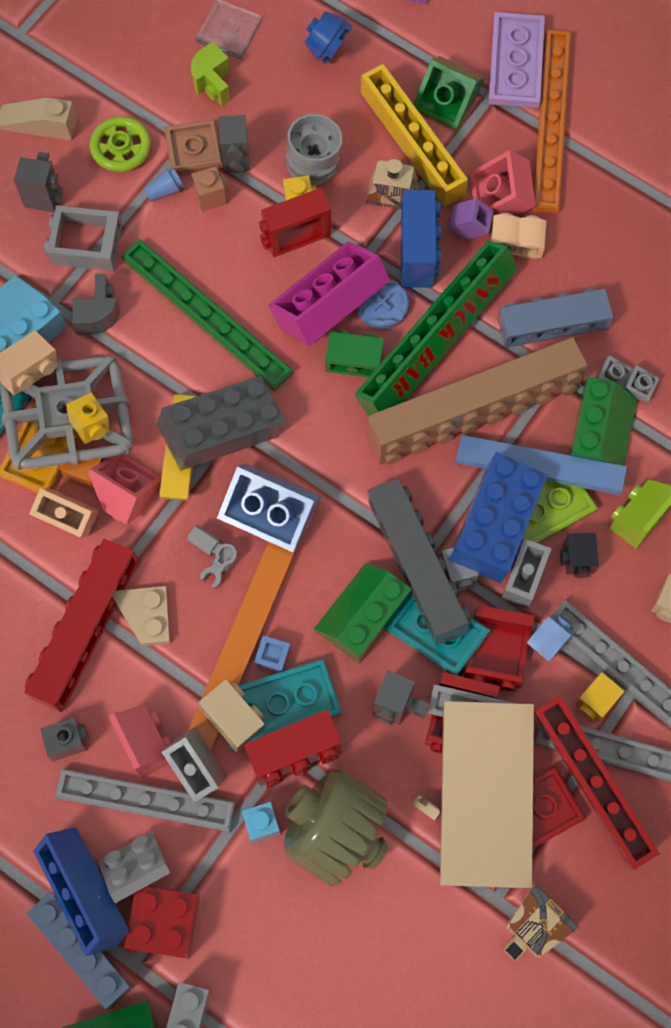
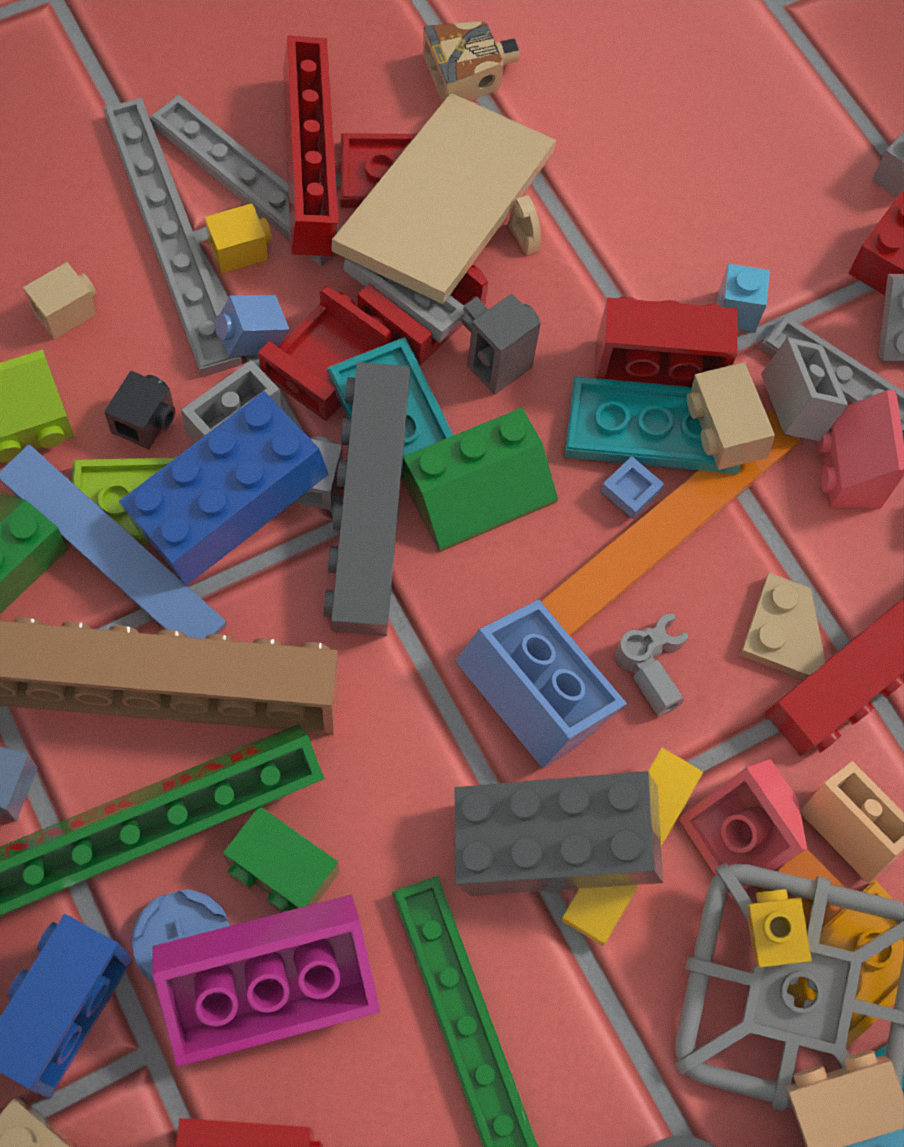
camera: 160 degrees left, 5 degrees down
olive piece [284,770,388,886] -> none

